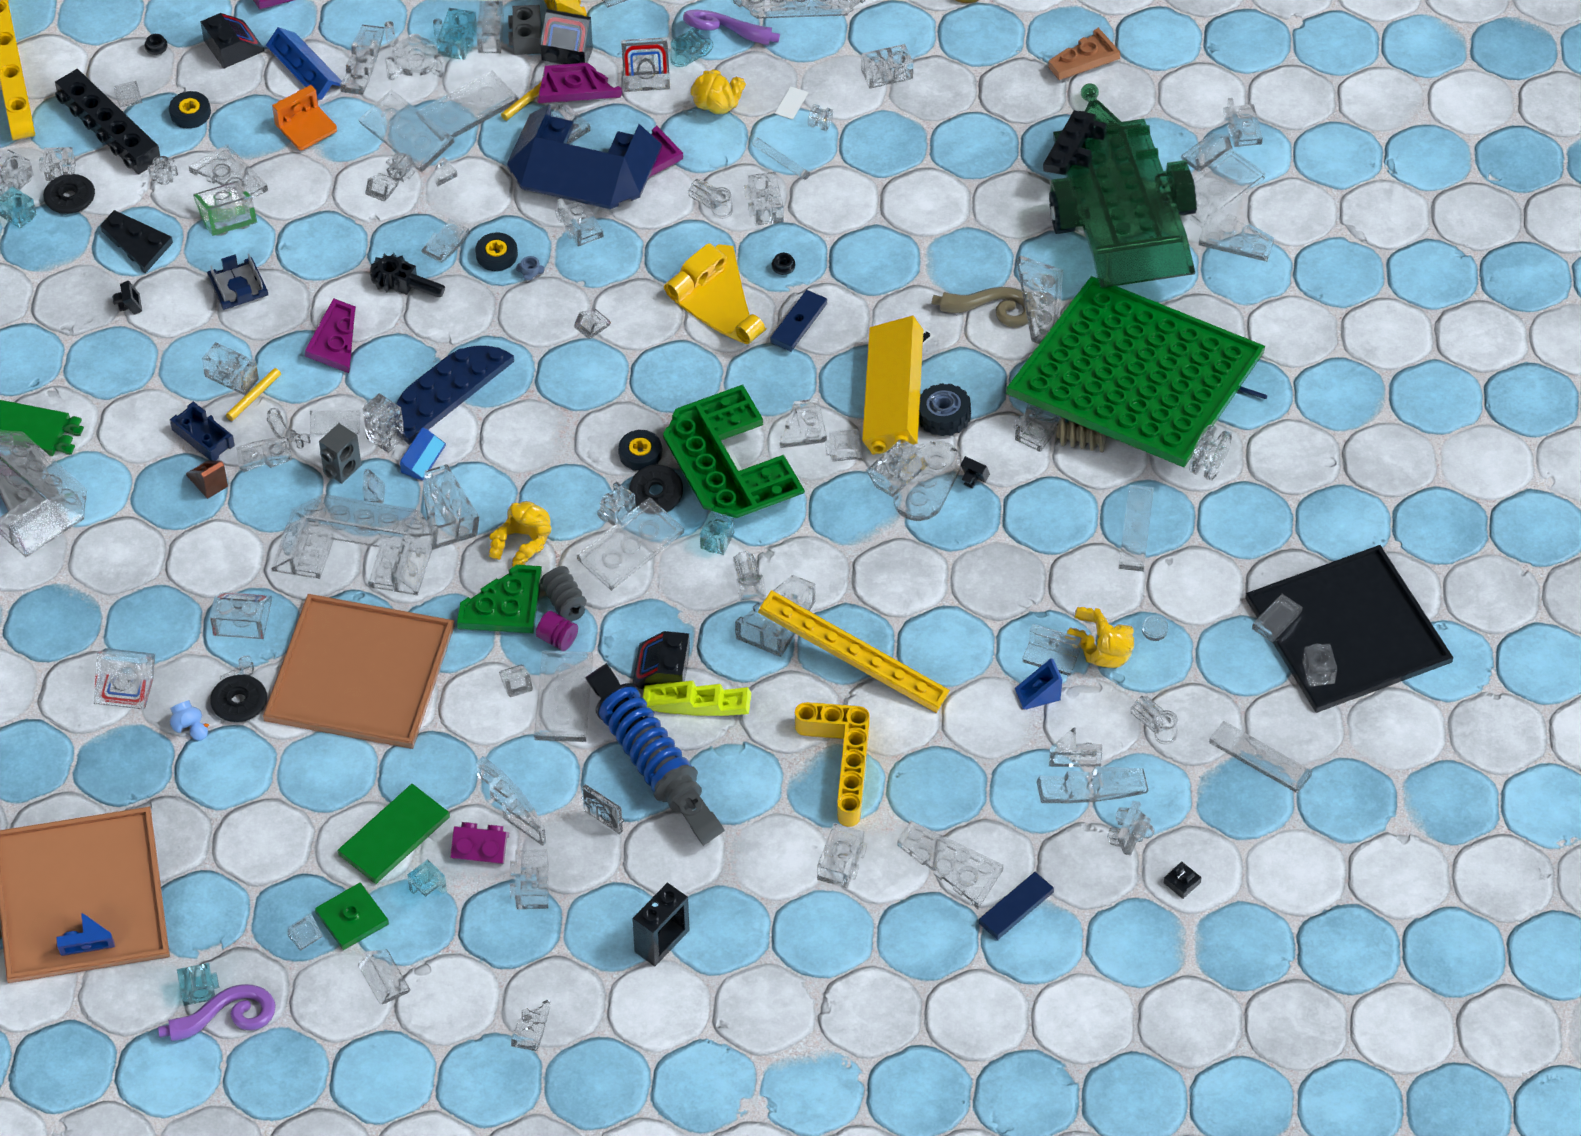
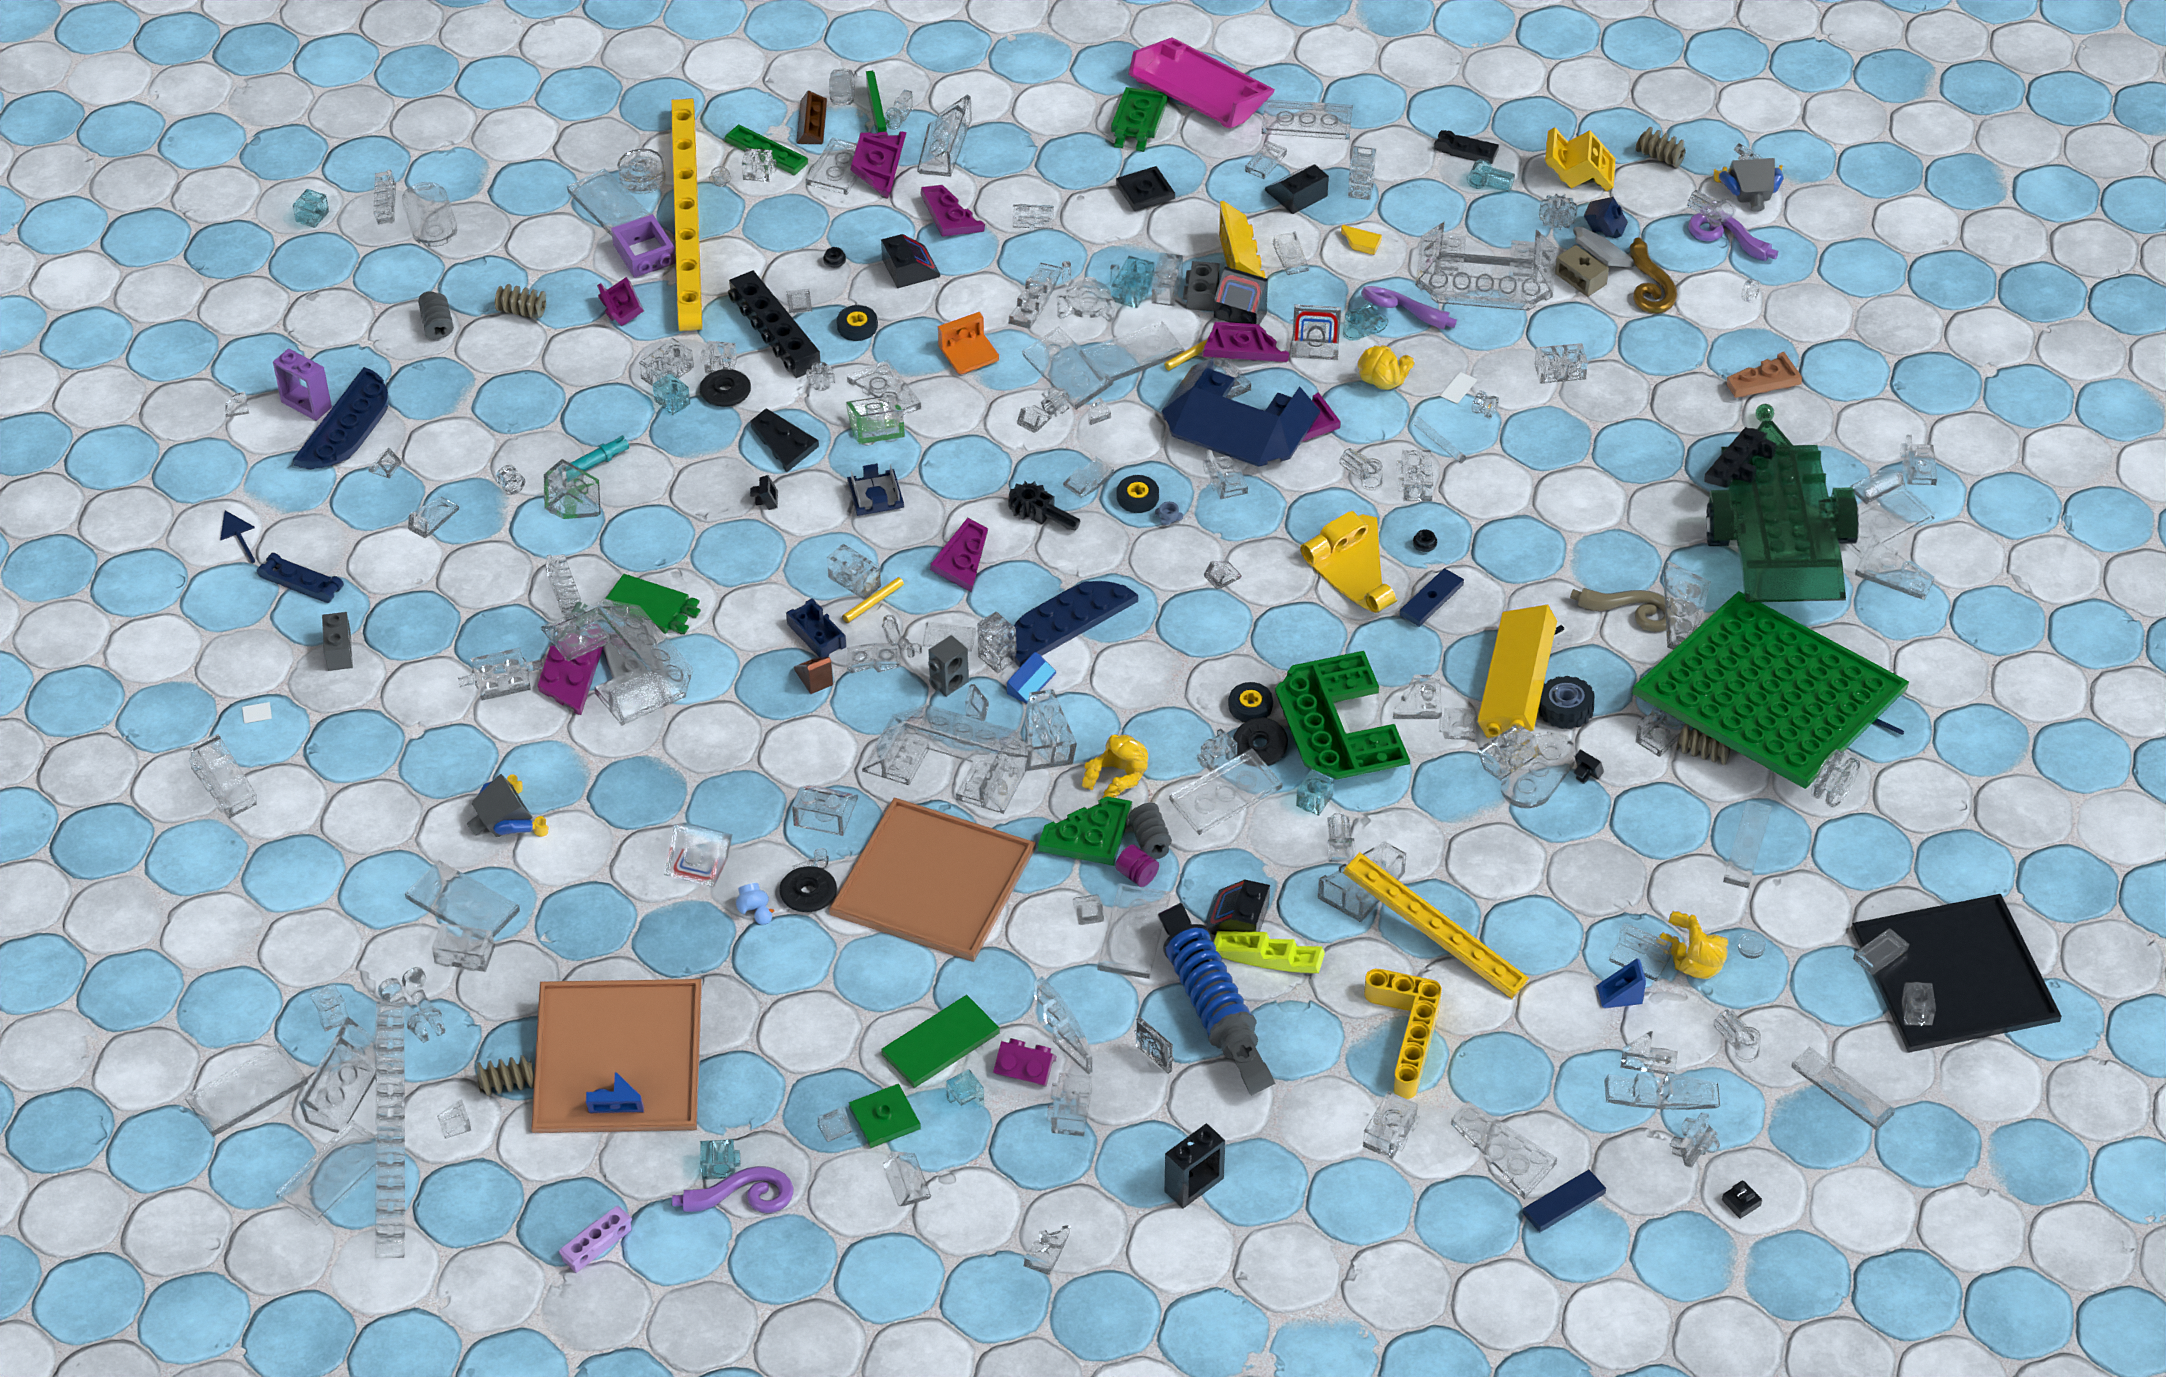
camera: 10 degrees right, 5 degrees down
blue panel [266,27,345,100] -> none
none -> lavender piece [559,1206,632,1273]

